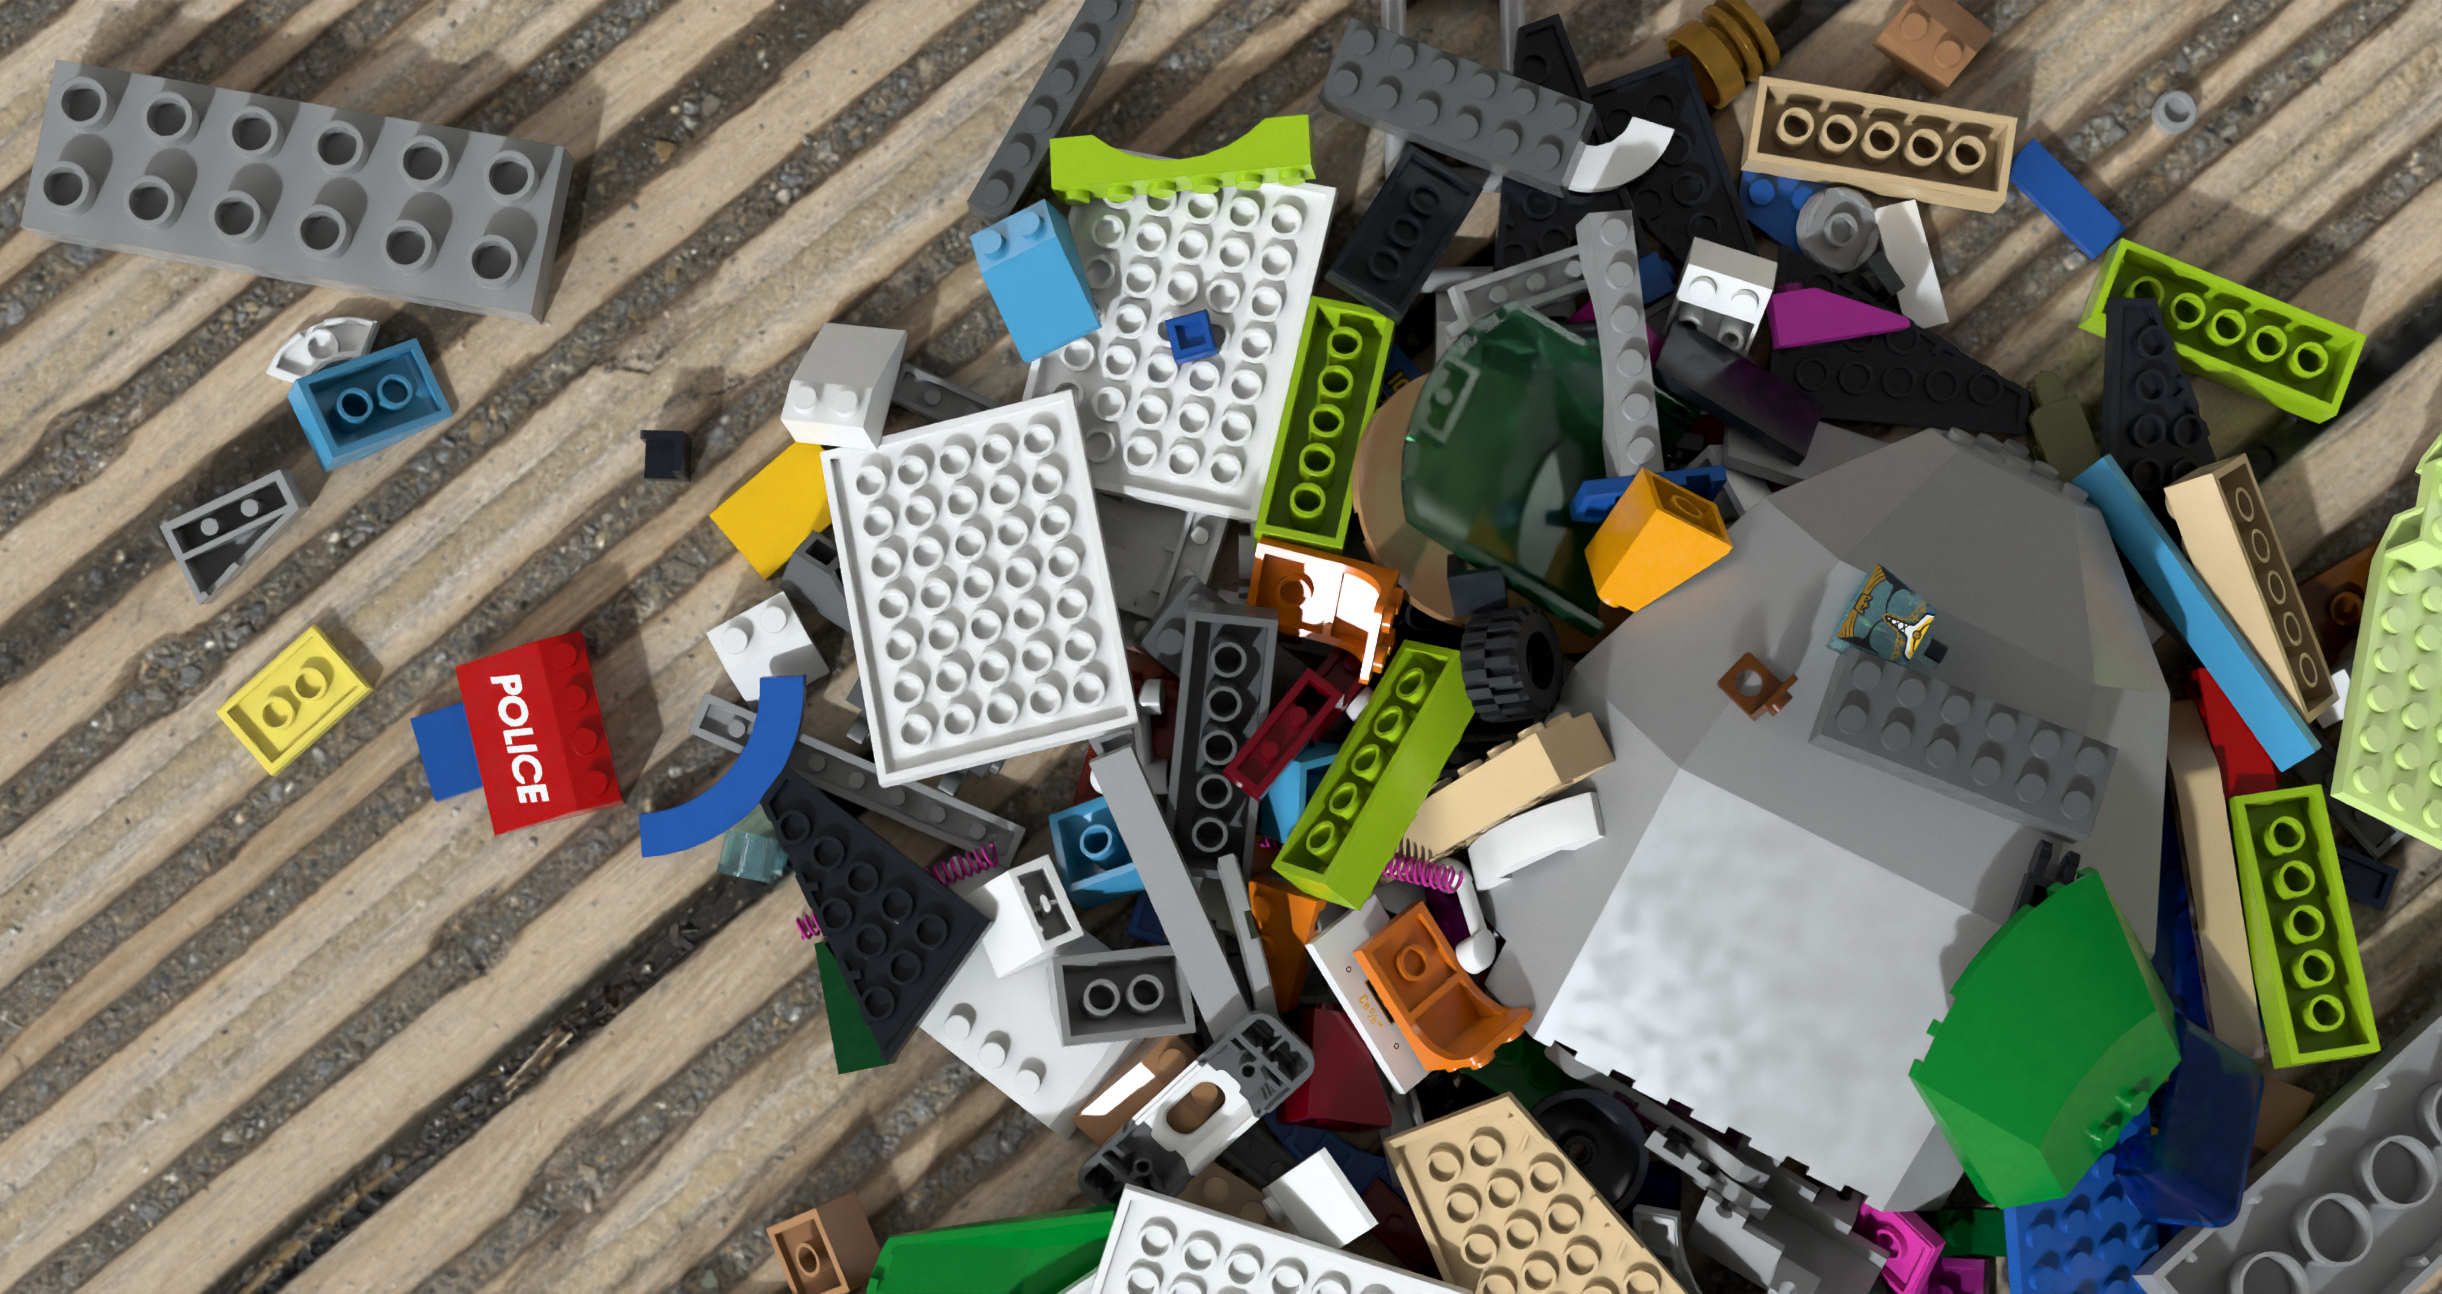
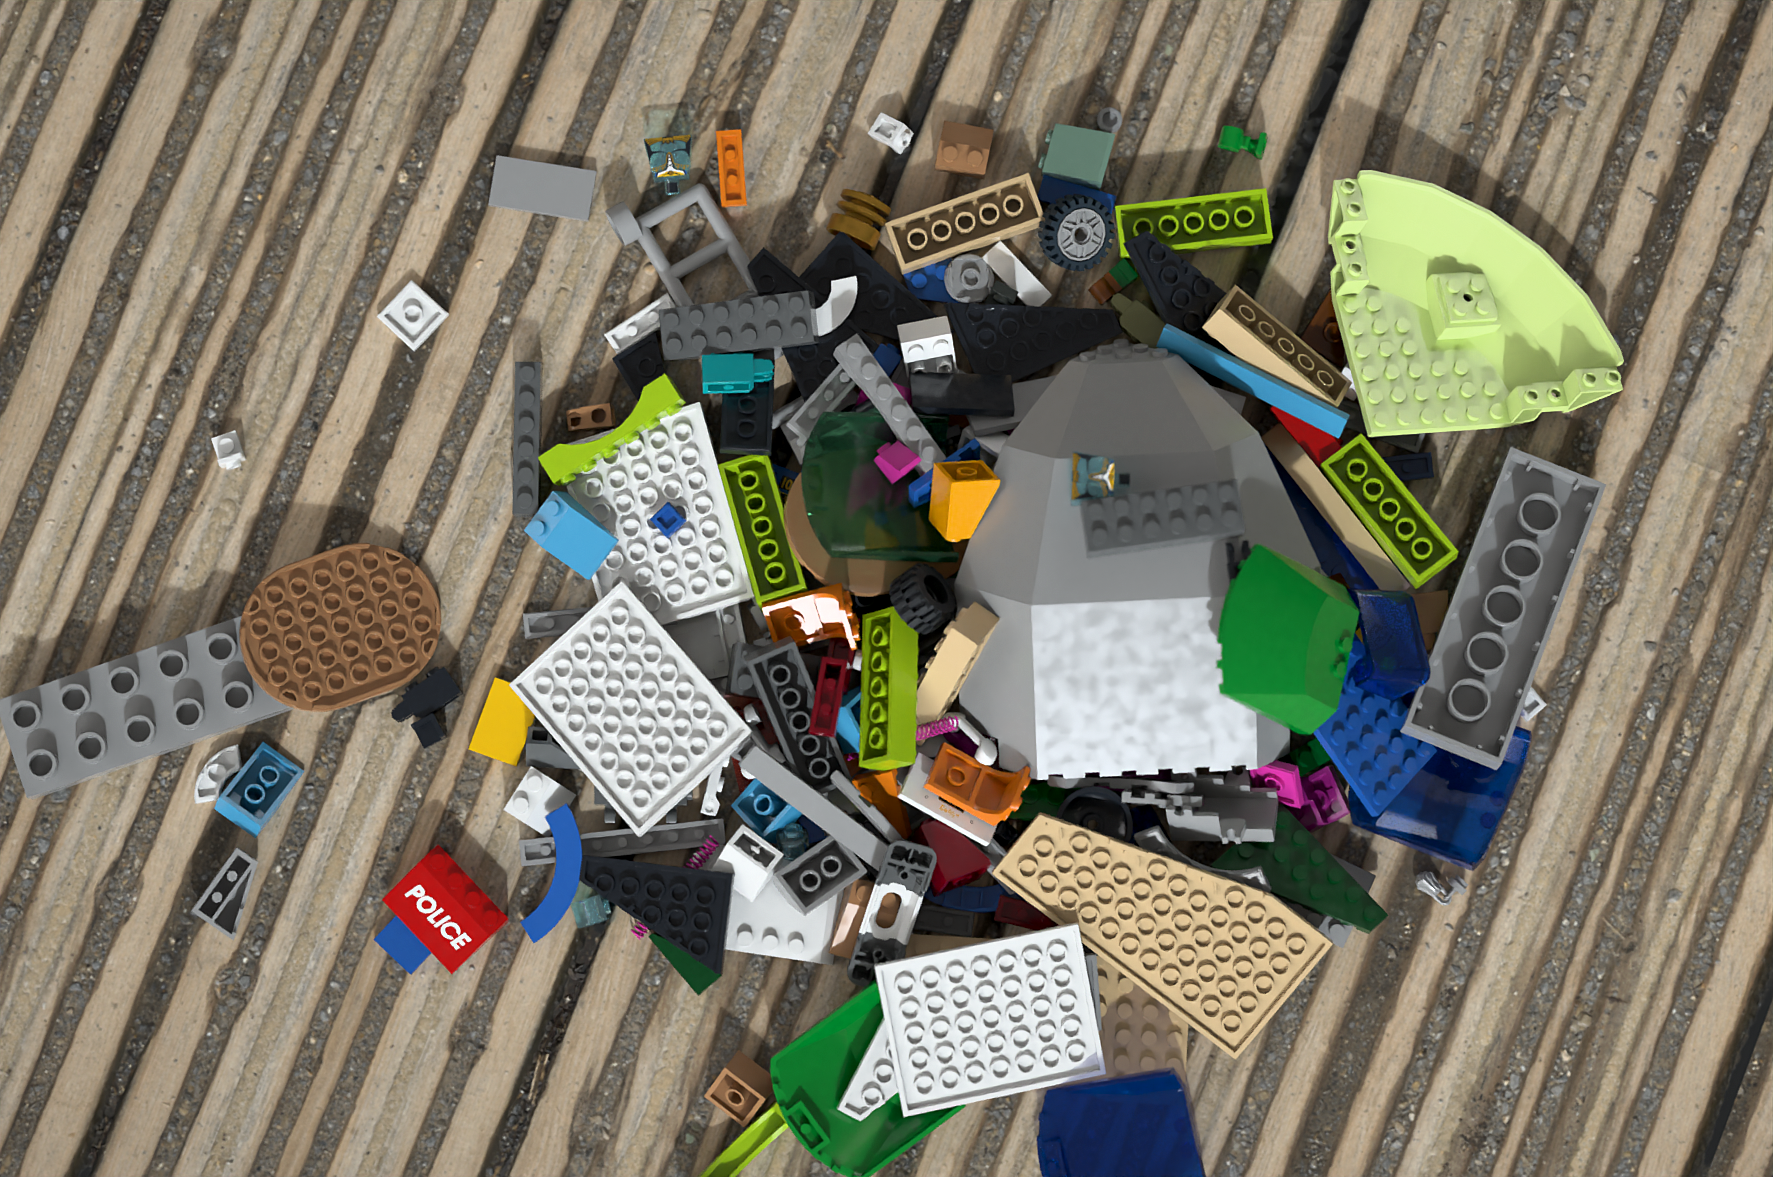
camera: 30 degrees left, 0 degrees up
light yellow tile [215,624,374,777] -> none
white slope [780,323,908,451] -> none
white slope [1261,1147,1378,1249] -> none
black panel [1447,552,1509,616] -> none
white slope [1468,792,1606,892] -> none
reddish brown bracket [1717,652,1799,721] -> none
magenta slope [1766,282,1910,350] -> none
none -> medium nougat tile [239,543,441,712]
none -> black hinge [391,666,463,723]
none -> medium nougat leg [566,403,617,432]
none -> white tile [604,293,677,355]
none -> black wing [612,332,665,401]
none -> white hinge [700,756,730,816]
none -> teal hinge [702,352,774,394]
none -> clear light blue head [776,823,809,861]
none -> dark pink slope [874,441,922,484]
none -> sand green slope [1038,123,1115,191]
none -> wheel [1038,194,1115,271]
none -> leg [1088,258,1138,306]
none -> green leg [1218,126,1268,160]

